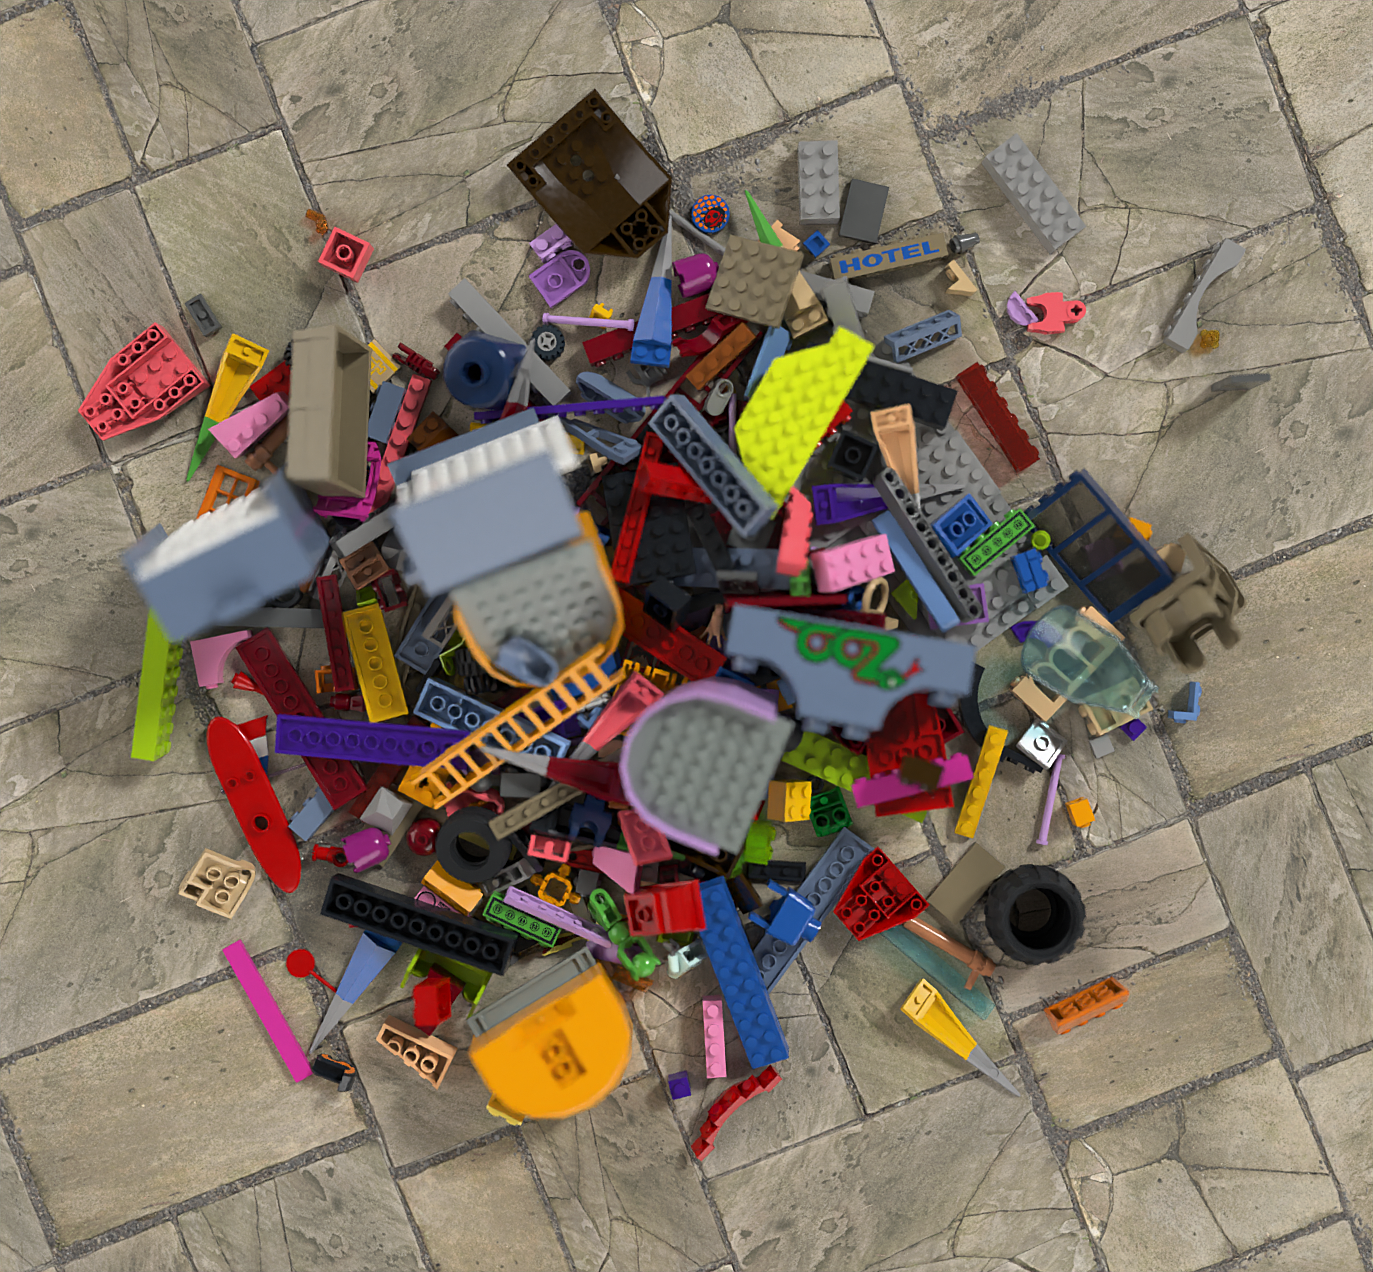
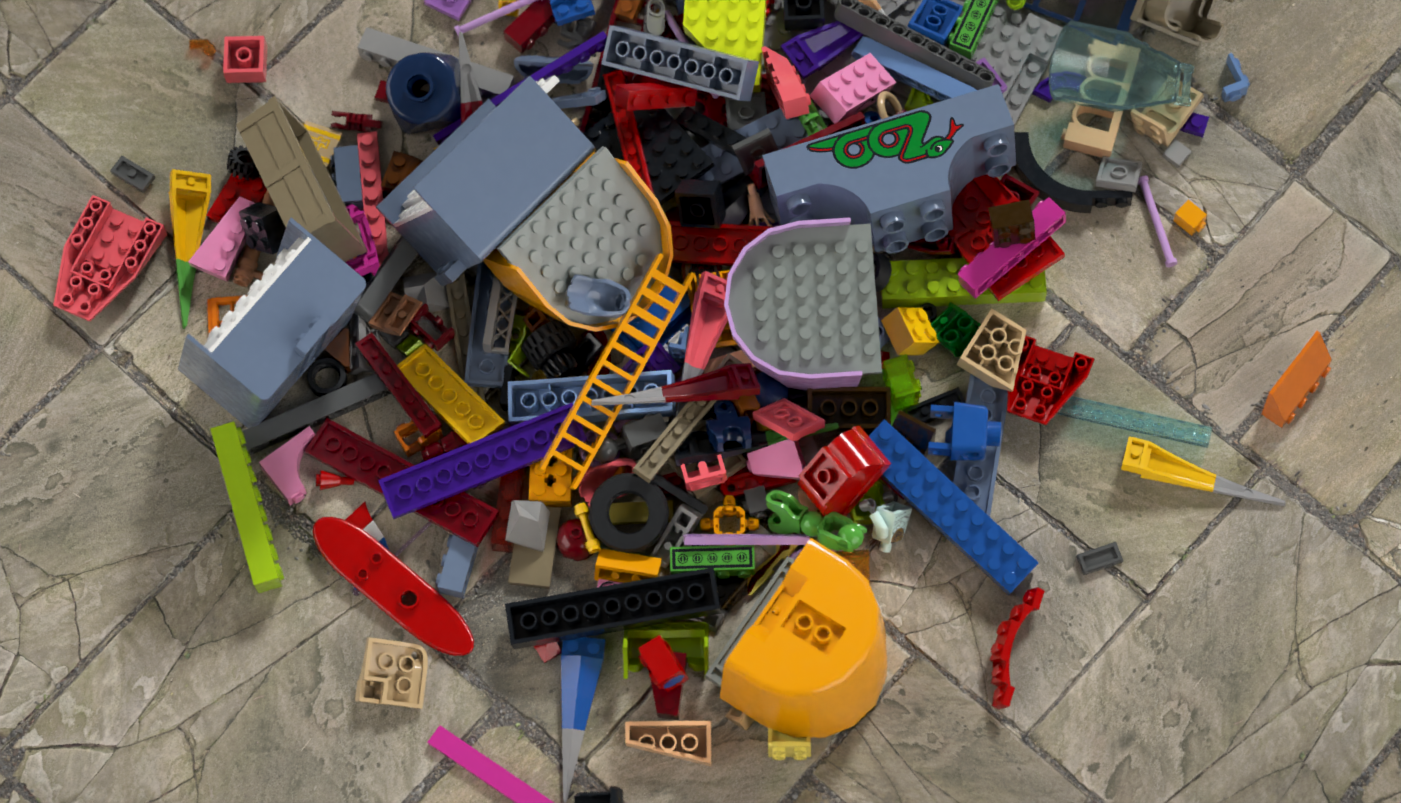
camera: 20 degrees left, 20 degrees down
red piece [286,949,337,993] -> none
red connector [312,844,349,867] -> none
magenta cylinder [341,827,391,874] -> none
black wheel [530,324,565,361] -> none
dark purple brick [668,1070,691,1100] -> none
bright pink brick [702,995,726,1078] -> none
nougat cylinder [902,917,996,991] -> none
dark tan tile [926,842,1005,925] -> none
yellow plate [954,725,1008,838] -> none
black tyre [984,864,1086,966] -> none
blue brick [1010,549,1049,593] -> none
none -> black brick [239,202,286,255]
none -> yellow bar [574,503,601,554]
none -> tan wedge [957,308,1027,392]
none -> dark grey tile [1076,542,1123,576]

